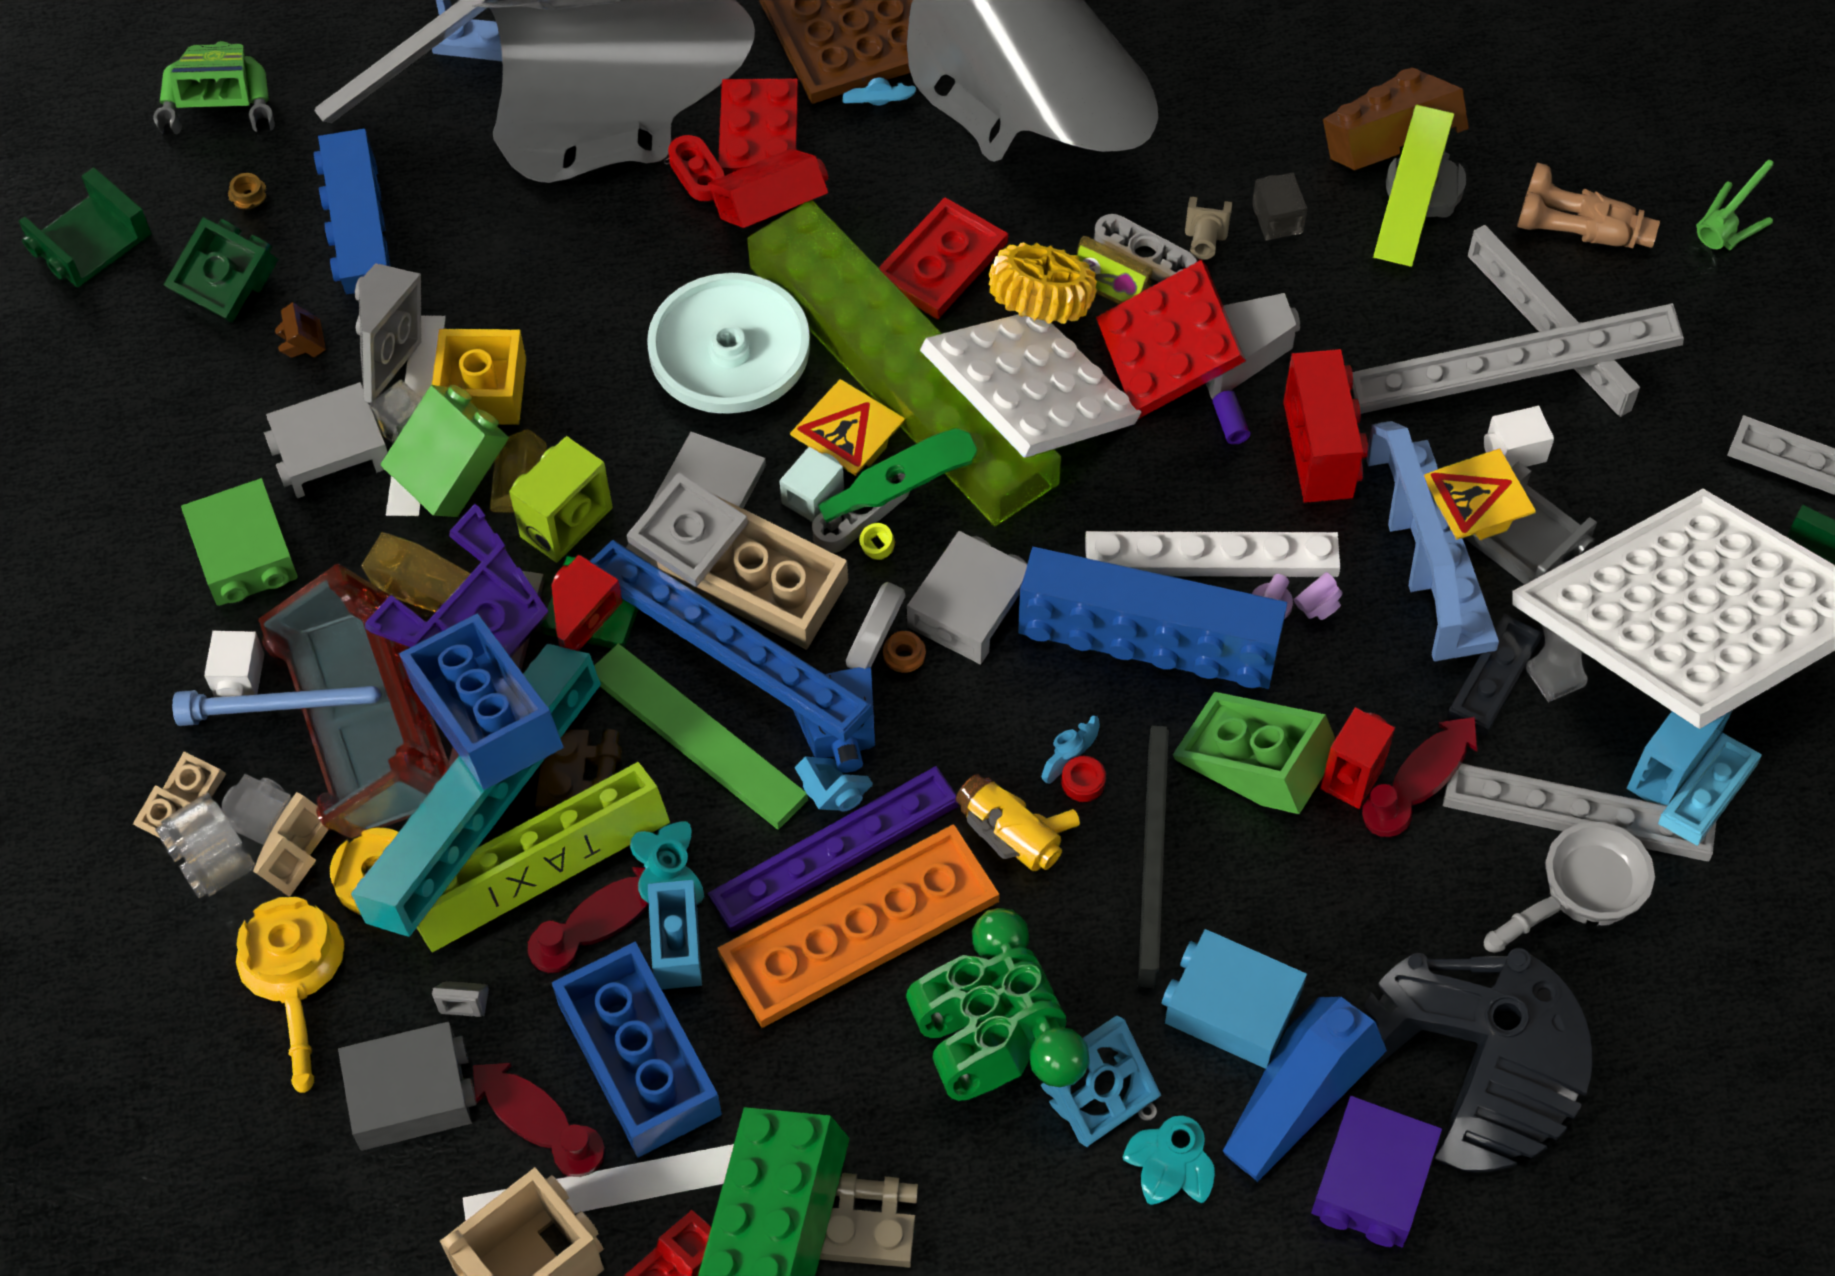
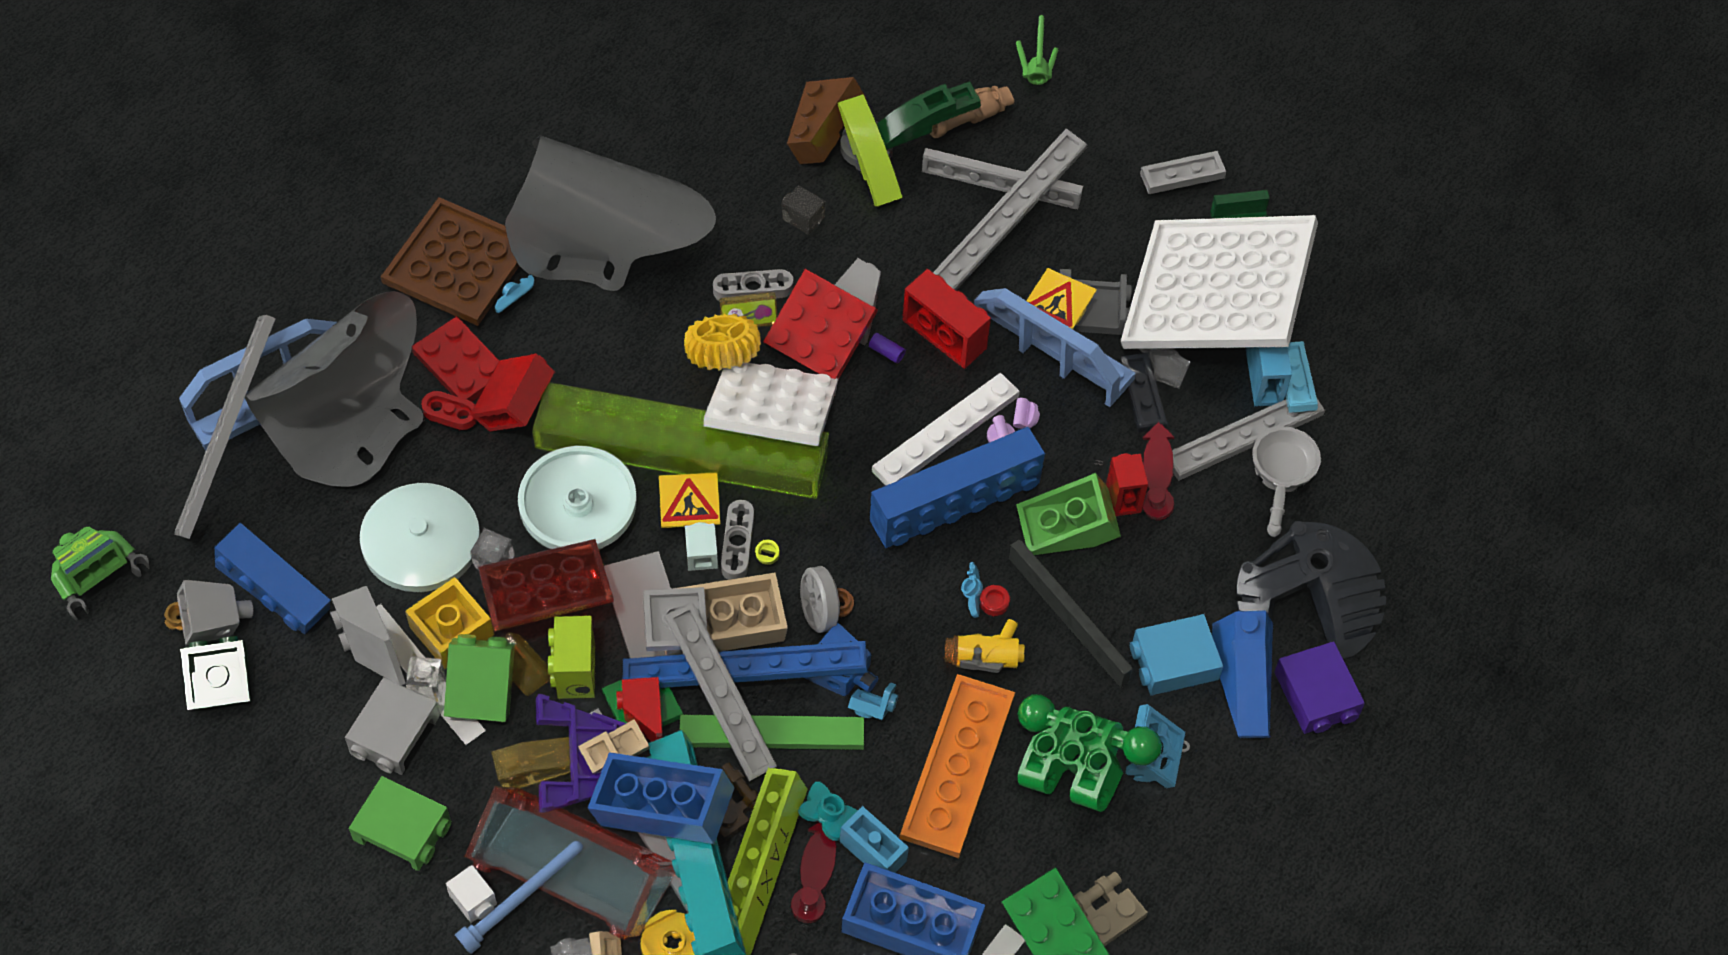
camera: 45 degrees left, 0 degrees up
dark green panel [19,167,152,288] -> none
reddish brown tile [275,302,326,358] -> none
dark purple tile [708,766,960,934] -> none
green piece [818,428,977,523] -> none
red plate [874,197,1008,319] -> none
light grey panel [907,531,1027,665] -> none
teal plate [1123,1116,1215,1205] -> none
dark tan piece [1185,196,1233,260] -> none
white brick [1484,406,1554,468] -> none
none -> light grey torso [177,580,253,646]
none -> light aqua dish [360,483,480,592]
none -> clear brick [470,528,515,579]
none -> clear red slope [478,539,614,631]
none -> tan slope [578,719,650,774]
none -> light grey tile [664,602,777,781]
none -> dark green slope [876,81,981,150]

